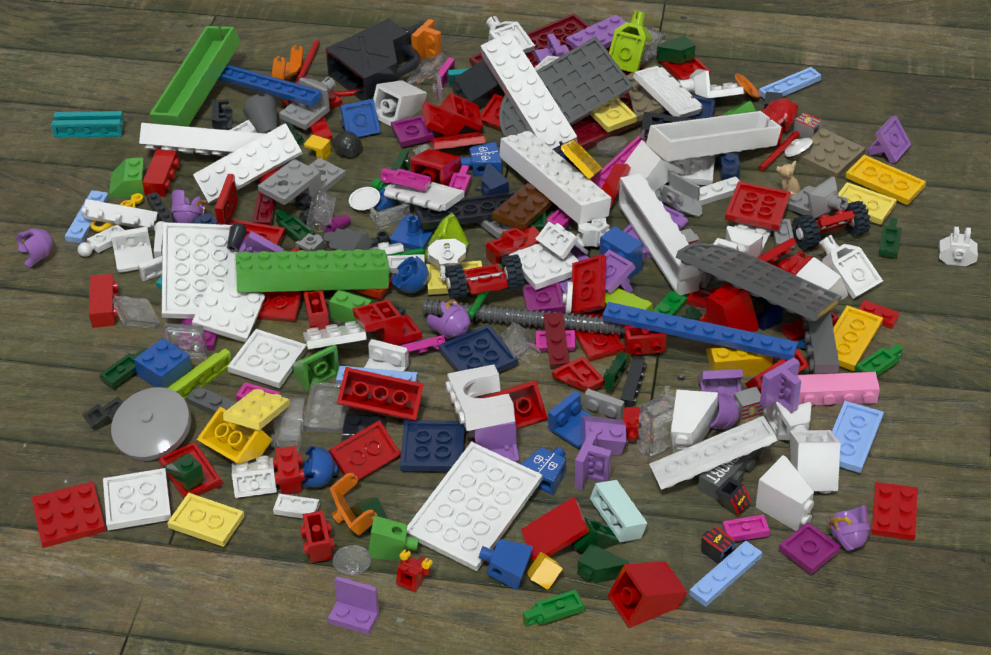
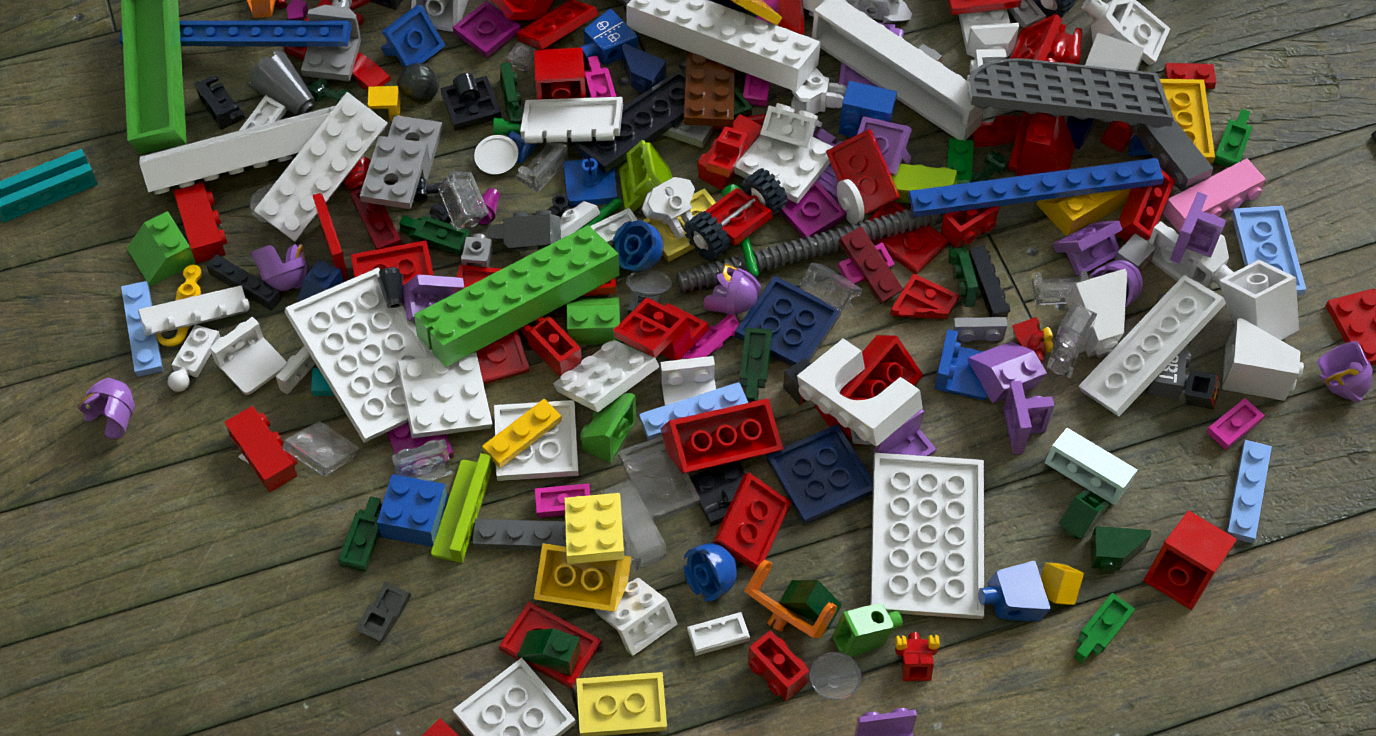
camera: 30 degrees left, 15 degrees up
light grey dish [111,387,191,461] -> none
white plate [154,221,164,258] -> none
red brick [273,446,305,495] -> none
dark pink hinge [381,168,431,191] -> none
torso [521,447,566,495] -> none
red tile [521,496,590,562] -> none
black brick [701,526,736,564] -> none
magenta plate [779,522,841,575] -> none
none -> black plate [440,73,502,130]
none -> yellow plate [482,399,562,468]
none -> clear piece [626,270,672,296]
none -> dark green hinge [740,327,773,402]

